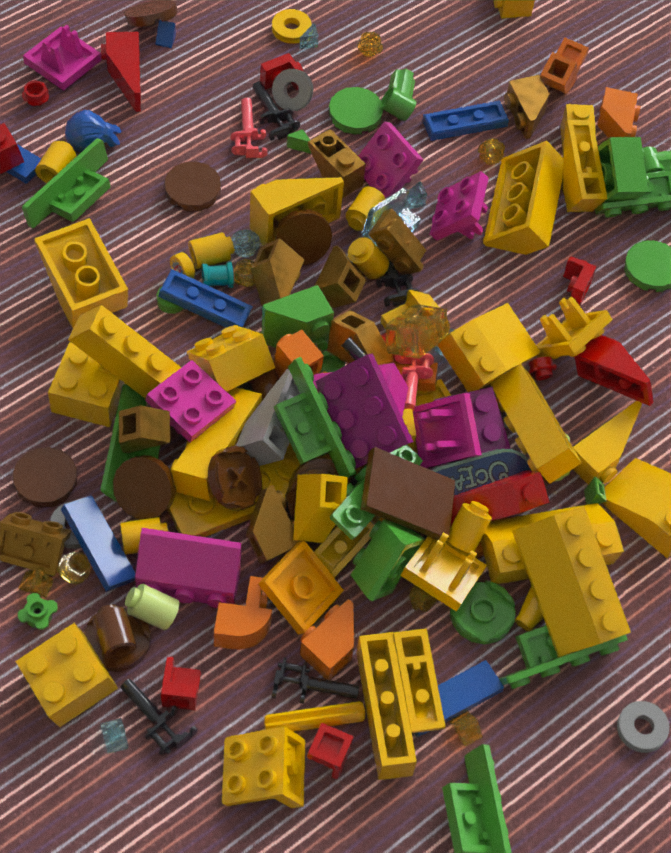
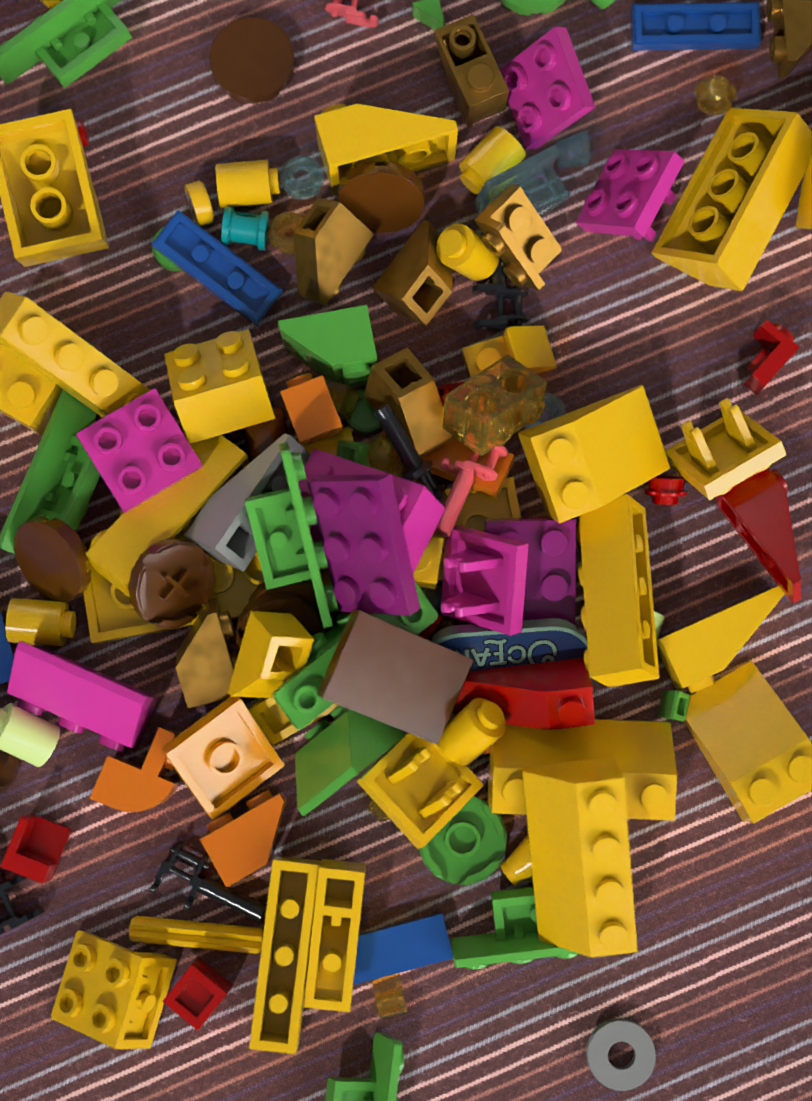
camera: 20 degrees right, 25 degrees up
pearl gold slope [119,405,170,453] -> none

